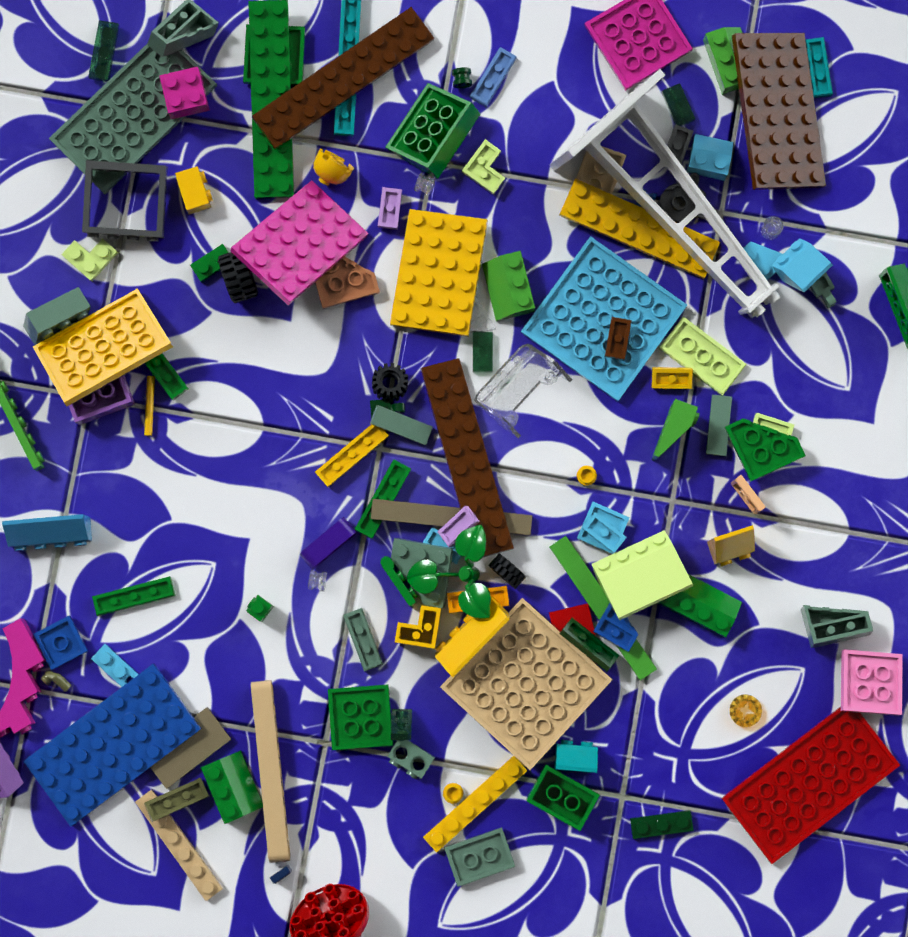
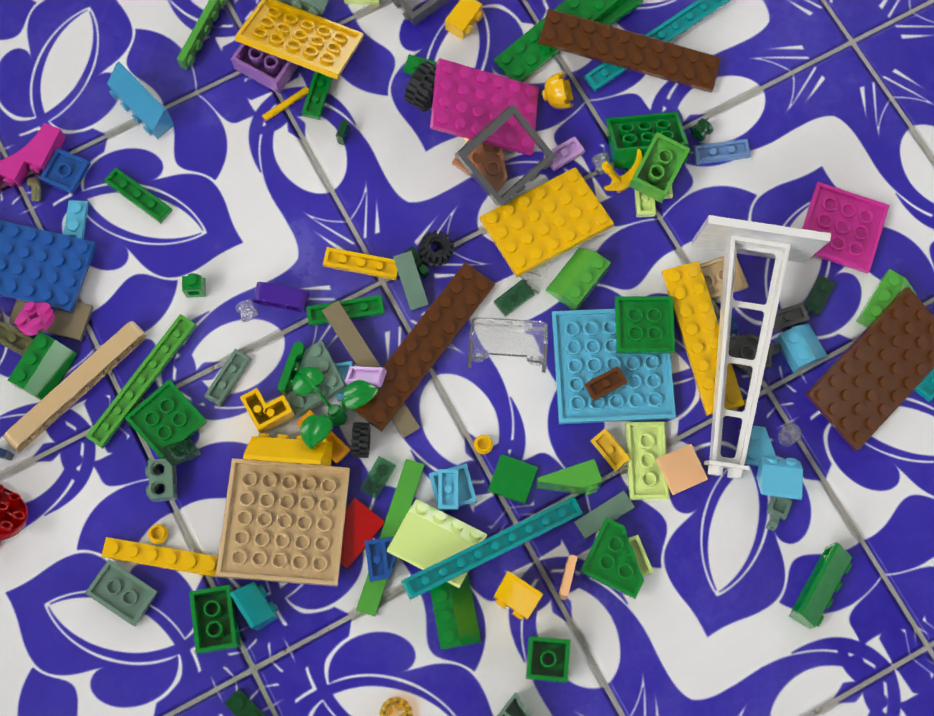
camera: 50 degrees right, 10 degrees down
dark green plate [559,618,620,672] -> none
none -> dark pink plate [14,302,55,336]
none -> bright green plate [85,314,197,449]
none -> dark green tile [336,120,350,145]
none -> clear green plate [359,456,396,500]
none -> teal plate [401,496,583,600]
none -> dark grey window [454,104,556,206]
none -> green tile [488,454,538,505]
none -> green brick [525,636,570,683]
none -> yellow piece [601,149,643,193]
none -> green plate [615,296,675,354]
none -> bright green slope [629,132,690,203]
none -> light nougat tile [656,444,708,495]

